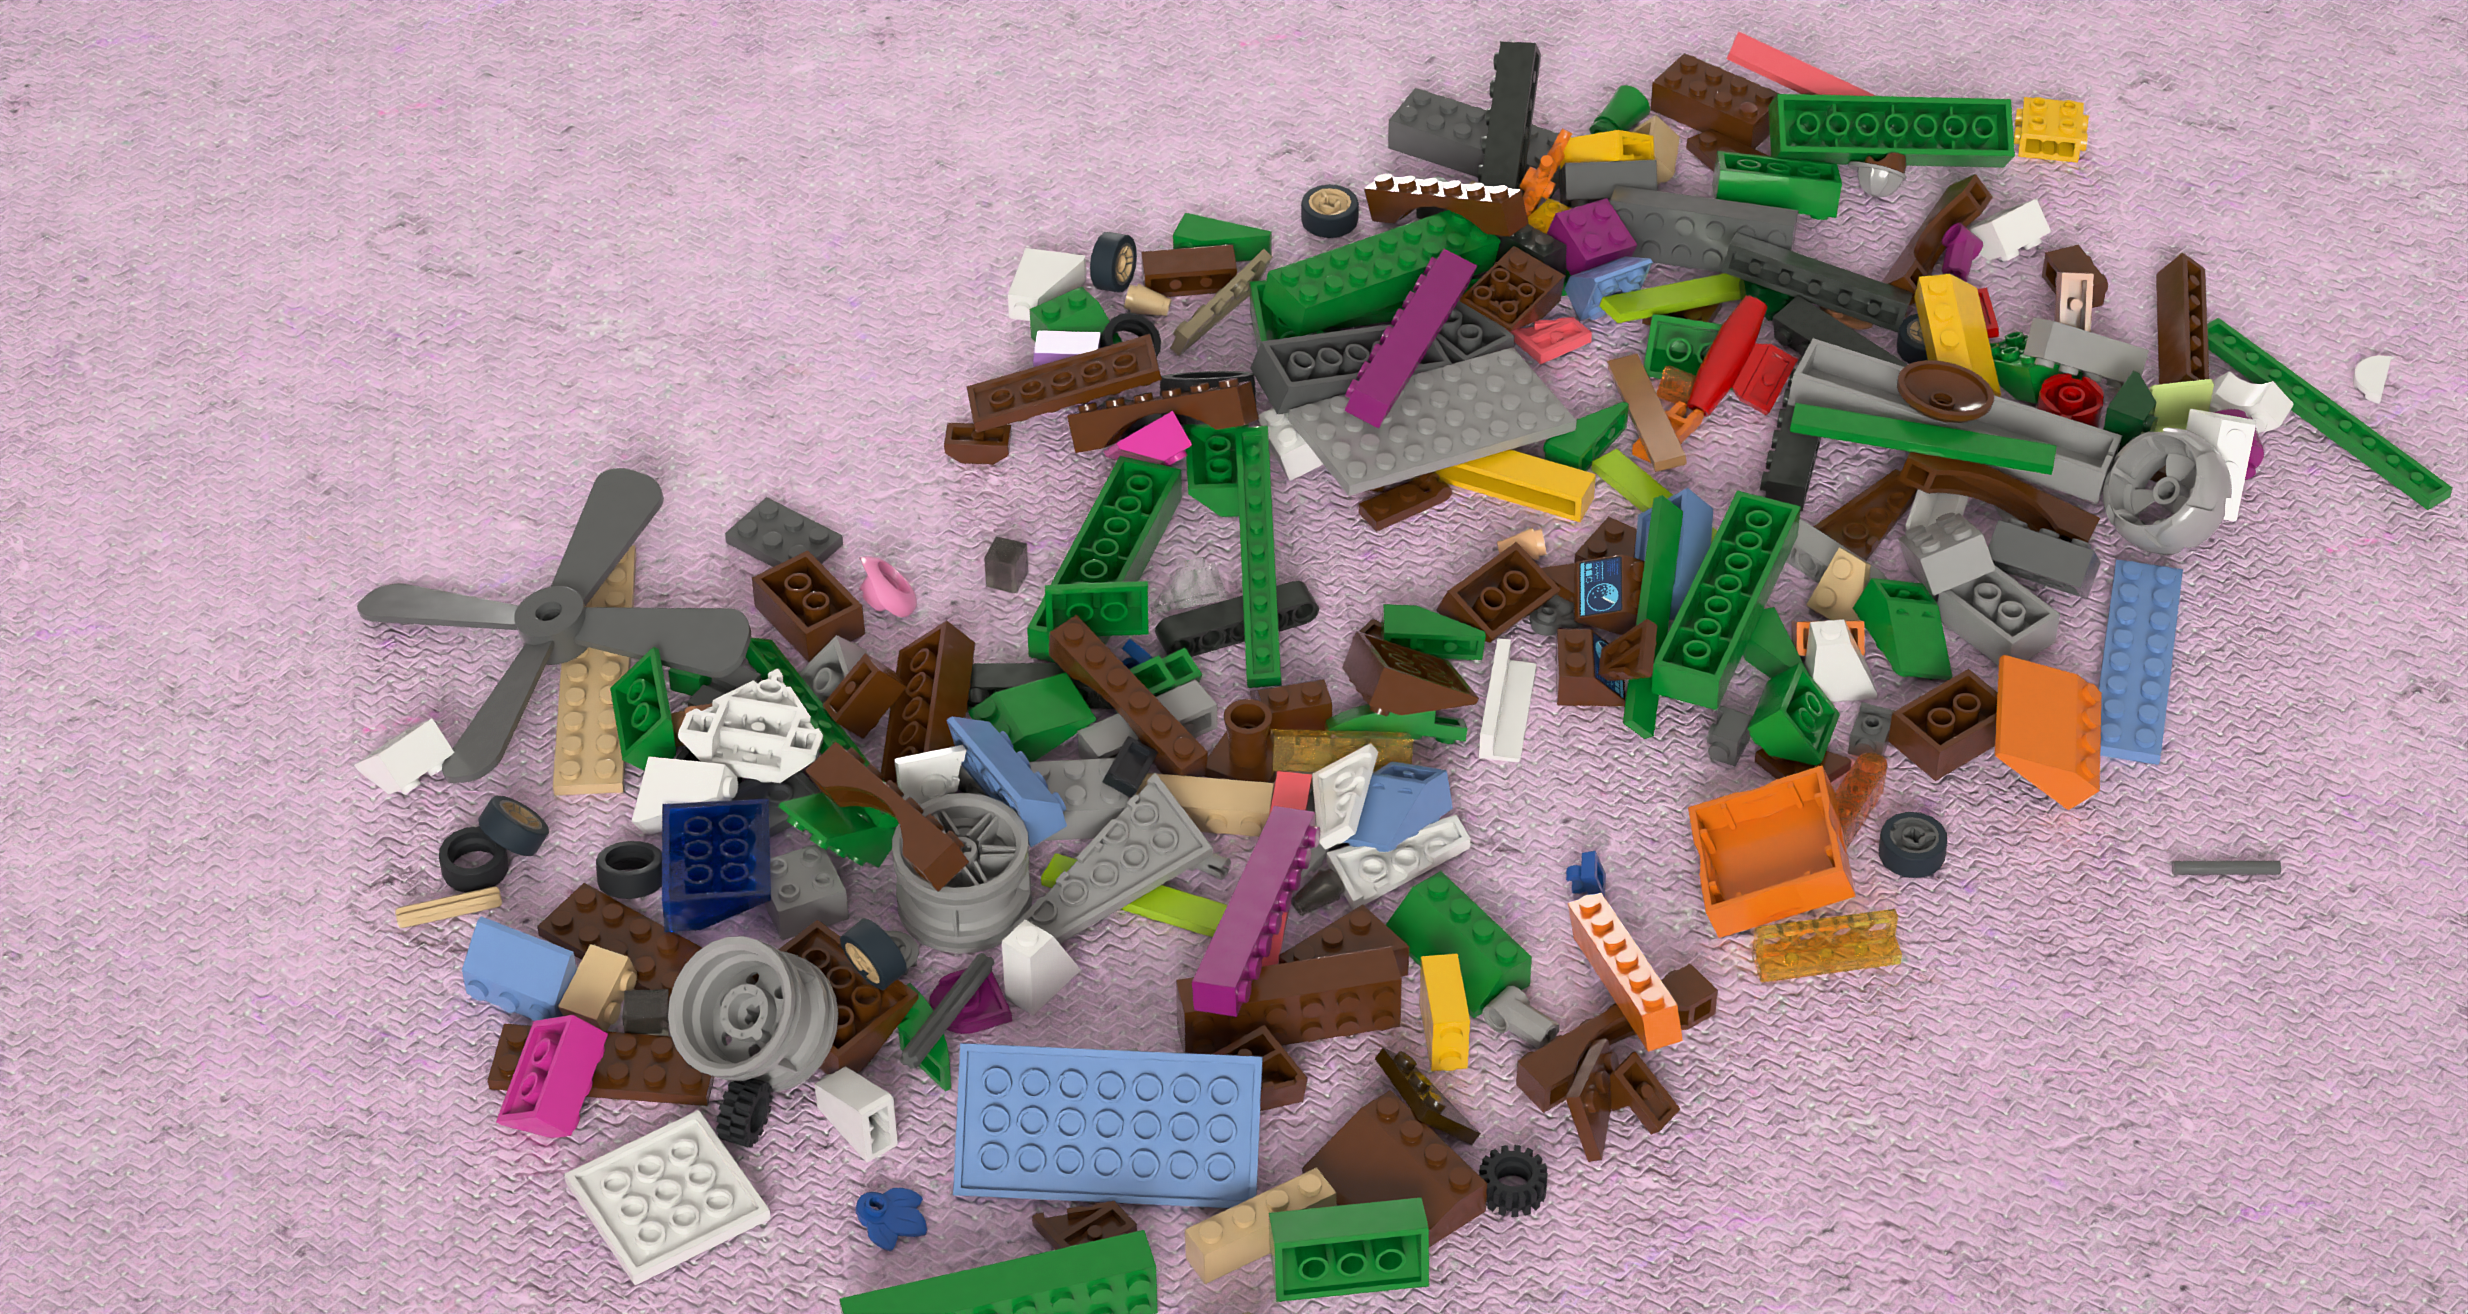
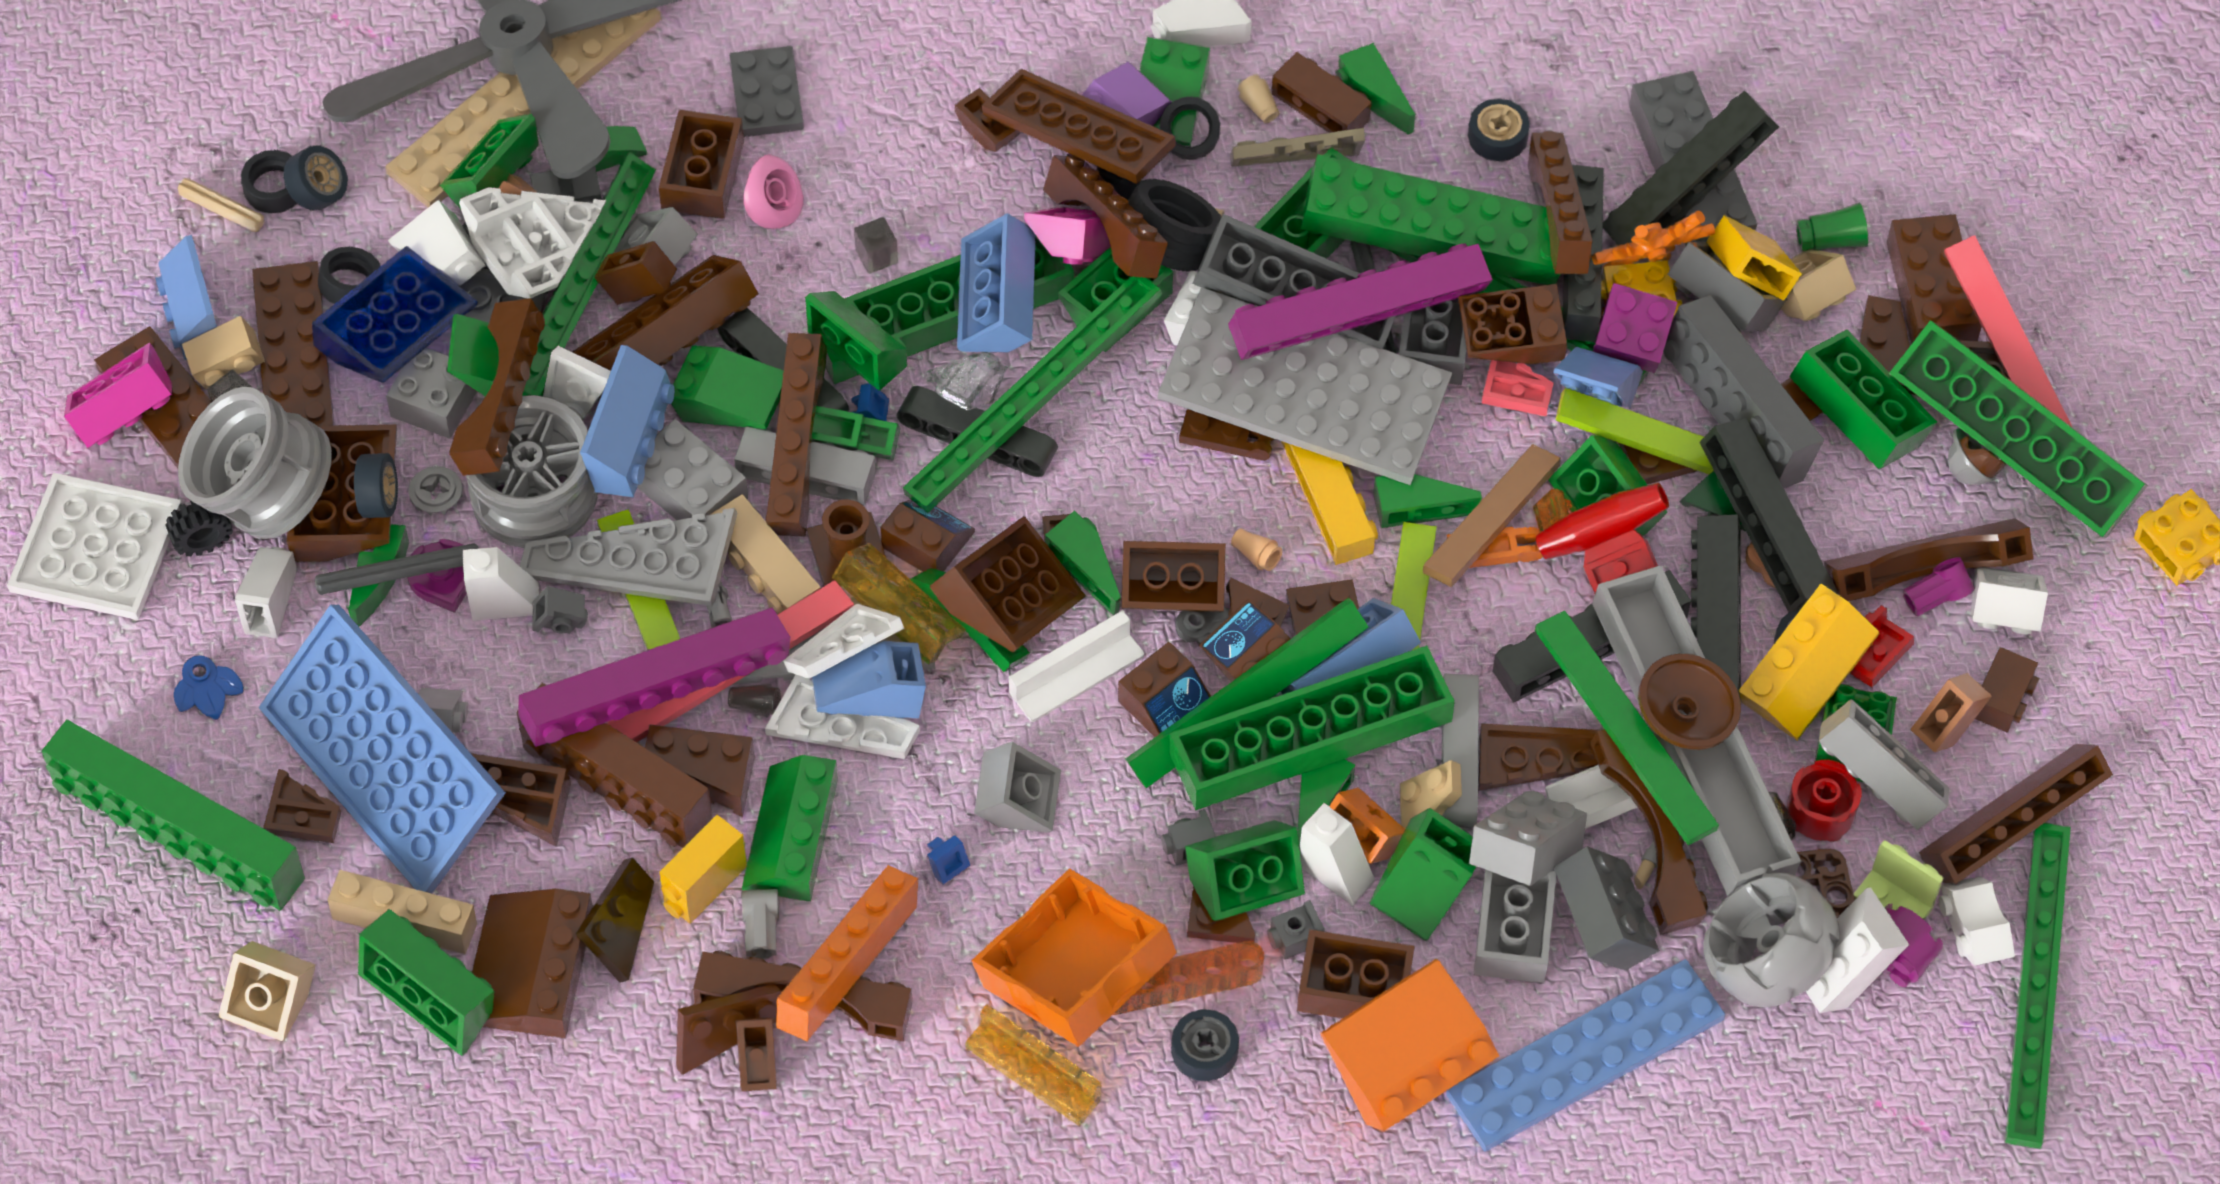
camera: 45 degrees right, 15 degrees up
white slope [354,718,454,794] -> none
black wheel [1090,232,1137,293] -> none
black tile [1102,736,1158,798] -> none
black tyre [1479,1145,1548,1217] -> none
reddish brown wing [1598,619,1657,681] -> none
dark green slope [2103,371,2158,454] -> none
white tile [2353,355,2392,404] -> none
none -> dark grey brick [532,586,588,634]
none -> medium blue slope [957,213,1035,352]
none -> light grey slope [974,741,1061,833]

